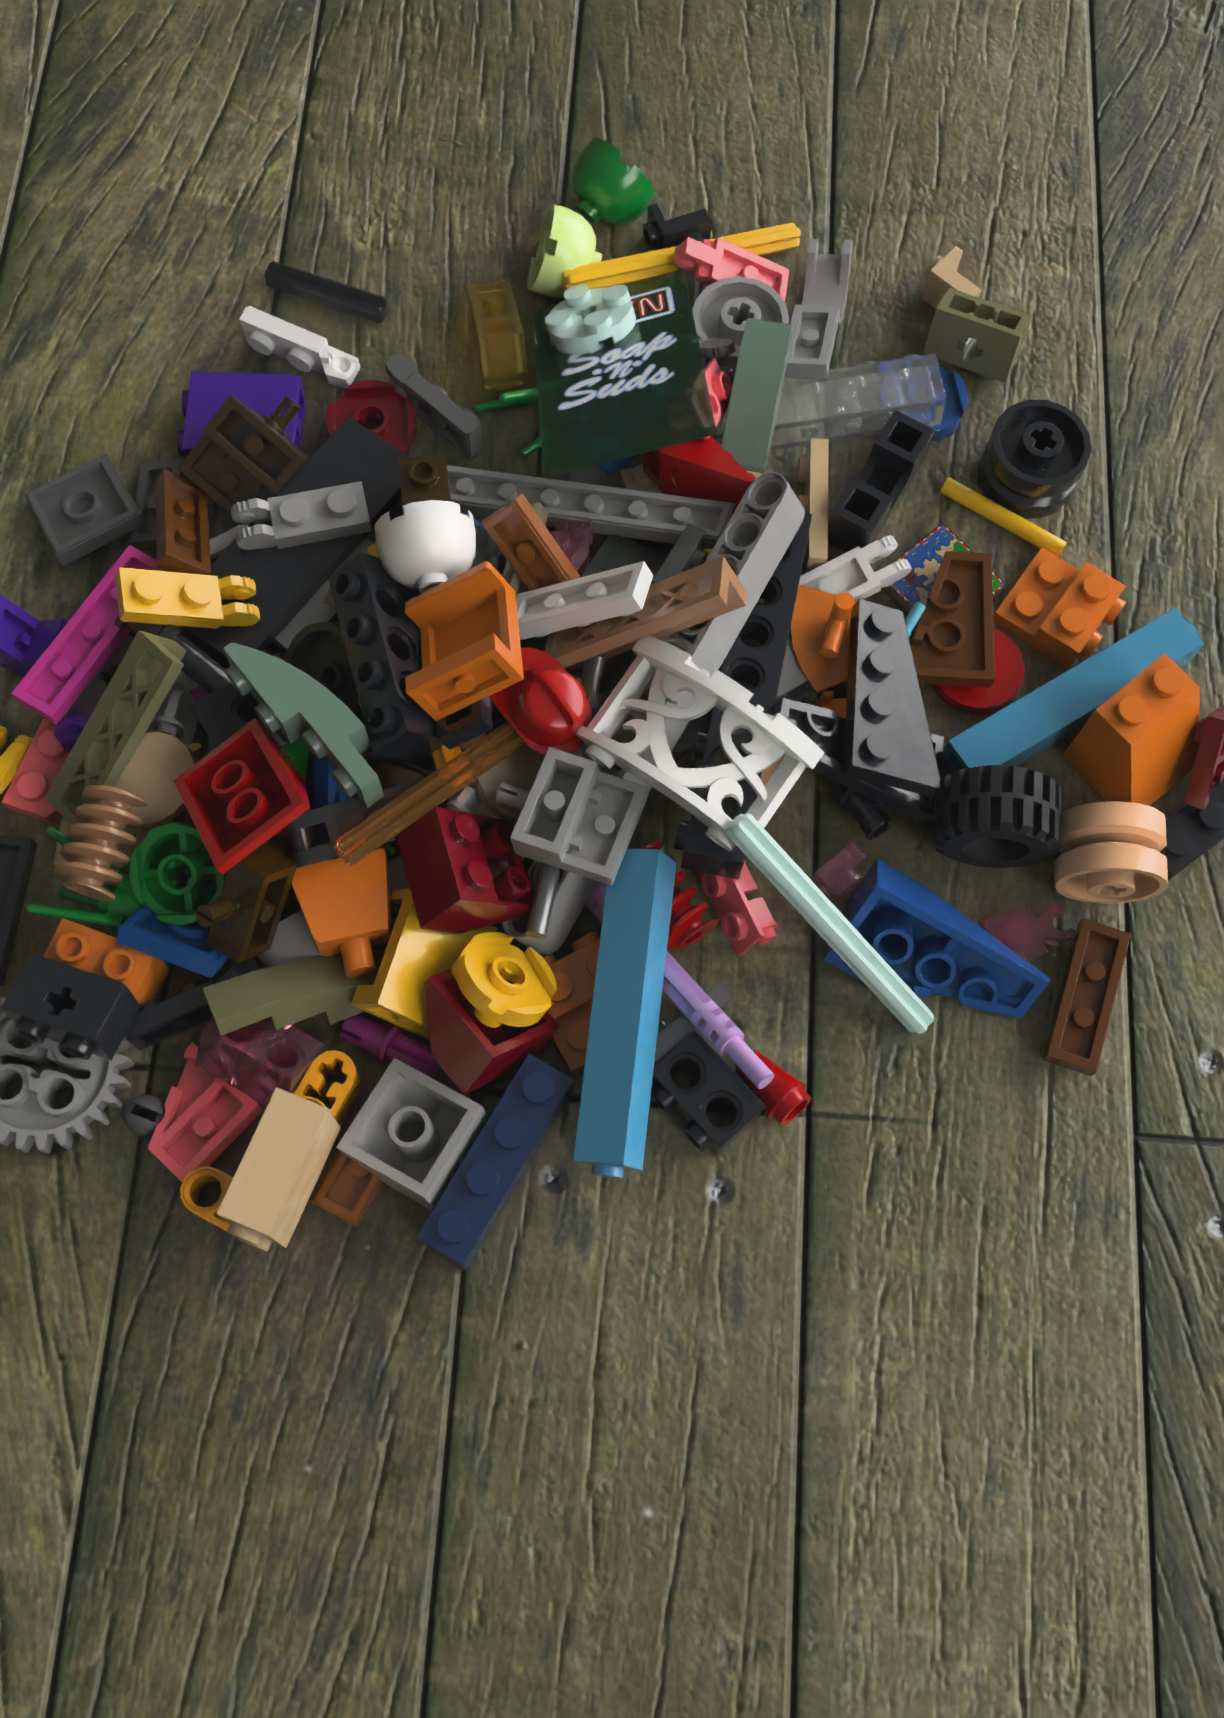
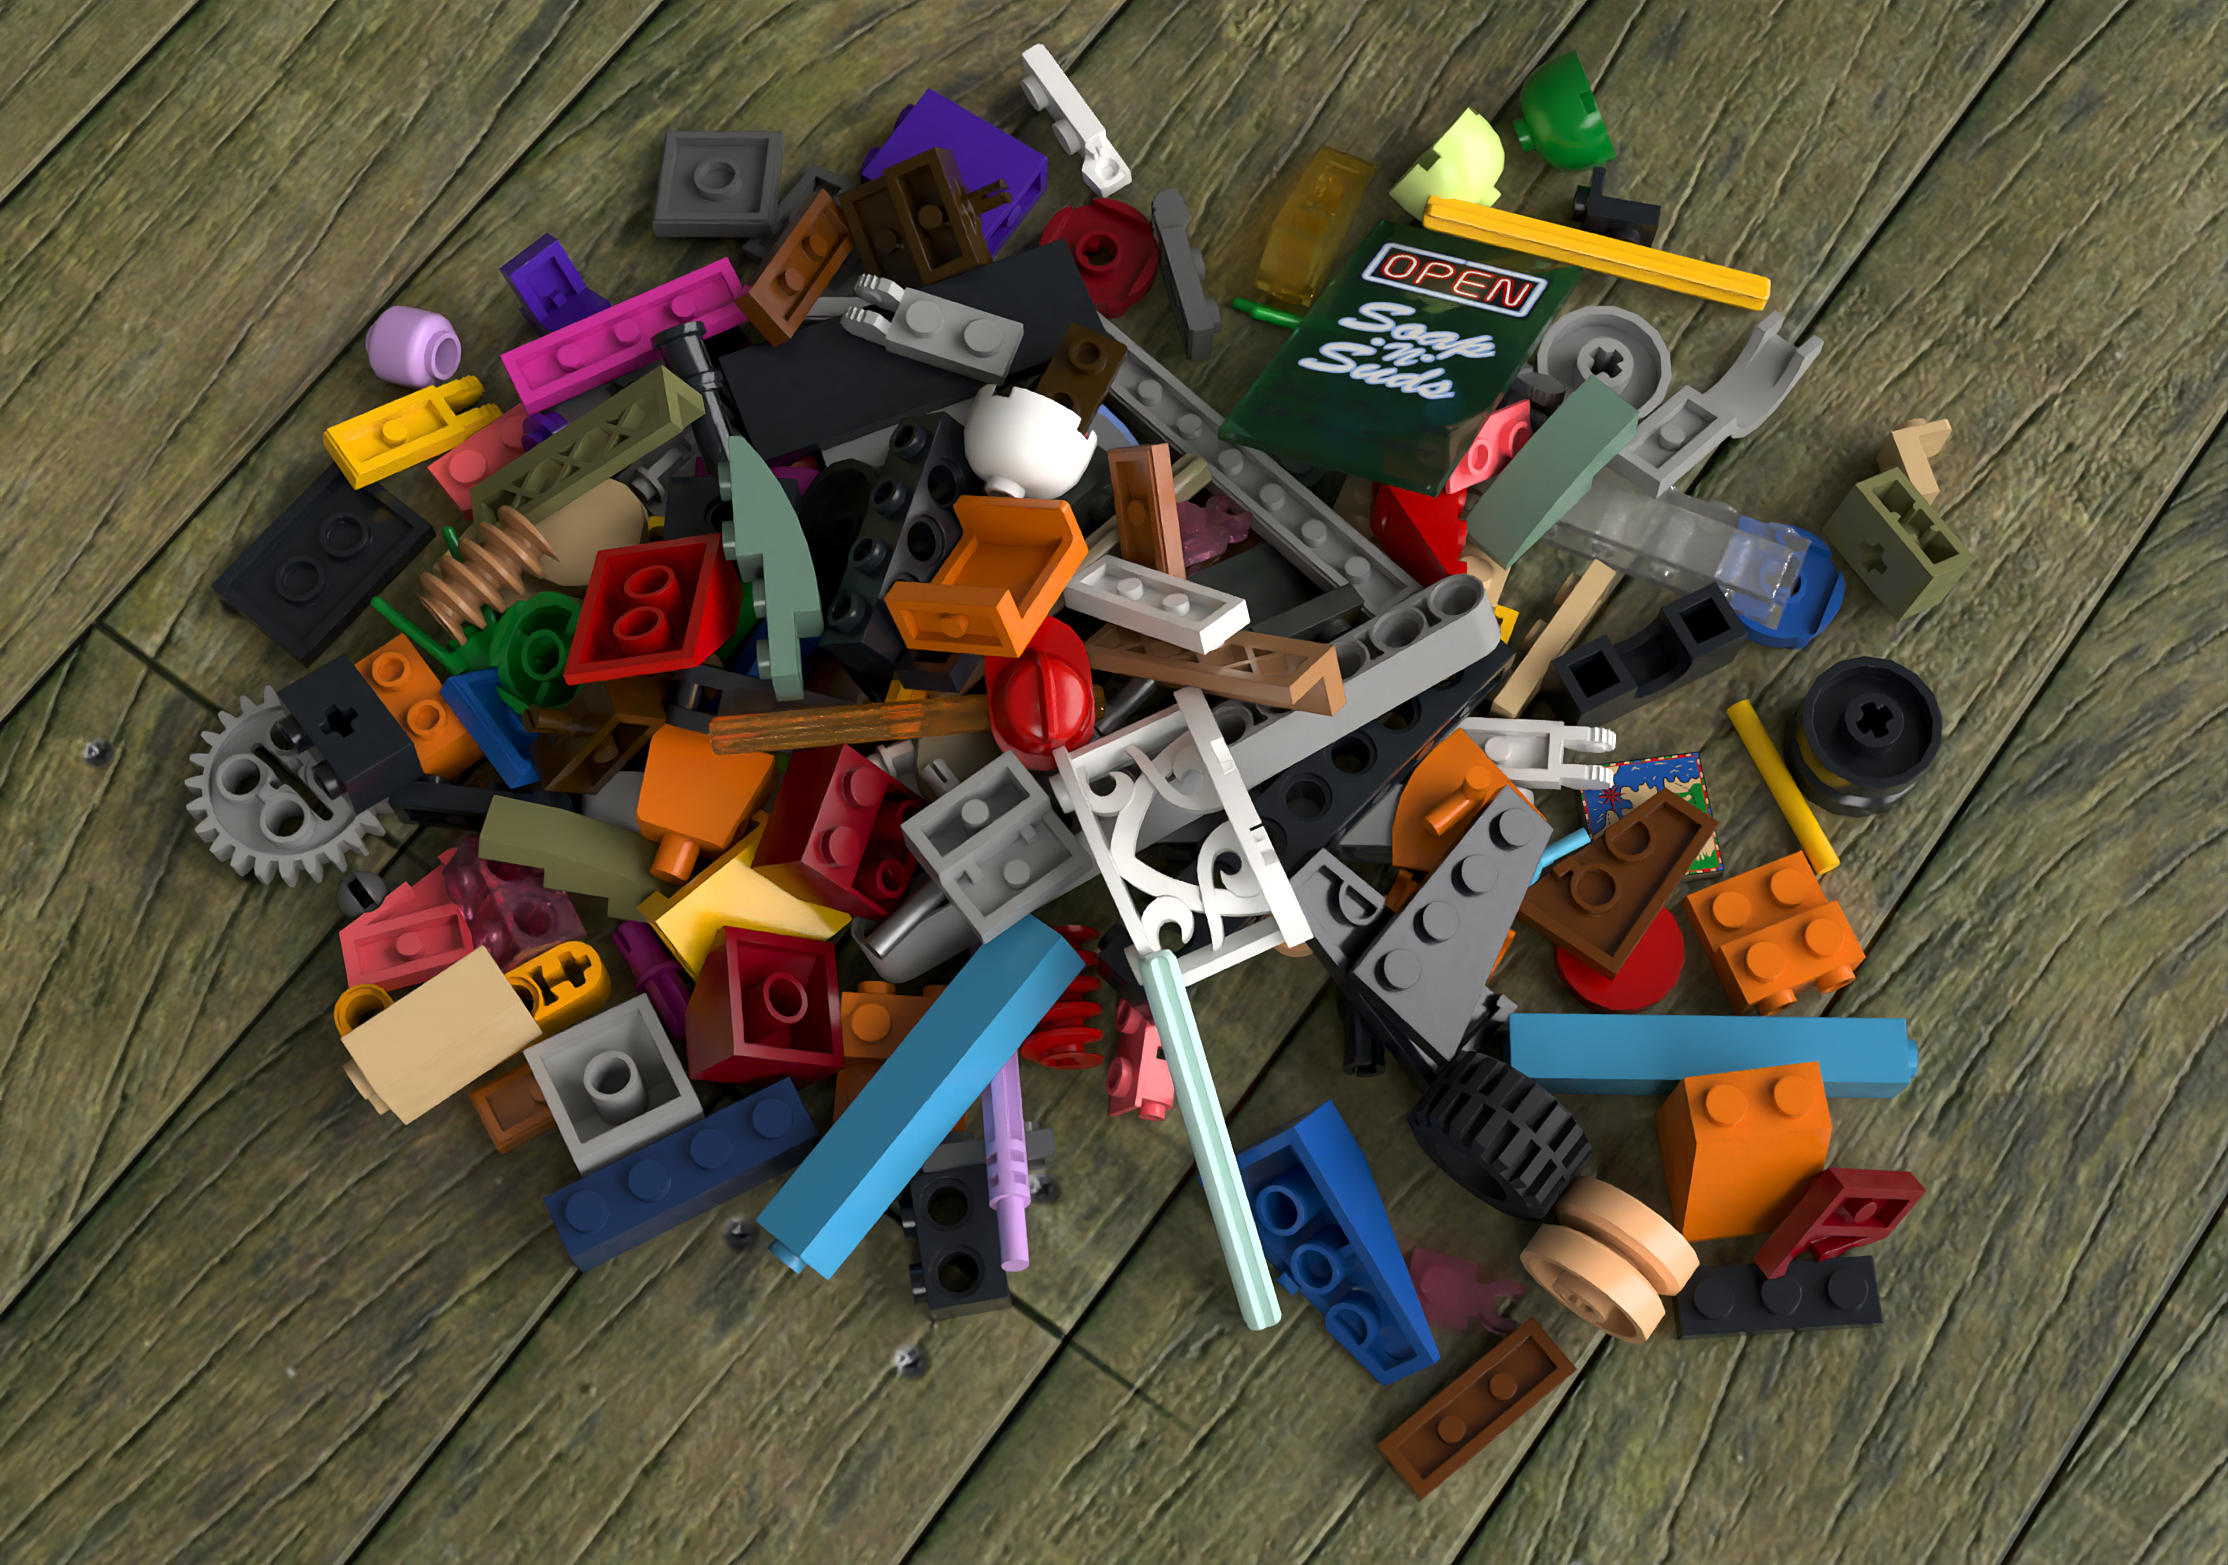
camera: 35 degrees right, 0 degrees up
yellow hinge [115,567,260,629] -> none
black axle [264,261,389,323] -> none
yellow plate [451,932,557,1028] -> none
light aqua plate [544,284,636,354] -> none
coral hinge [673,237,790,301] -> none
red cone [736,1050,811,1126] -> none
clear pink plate [812,842,866,900] -> none

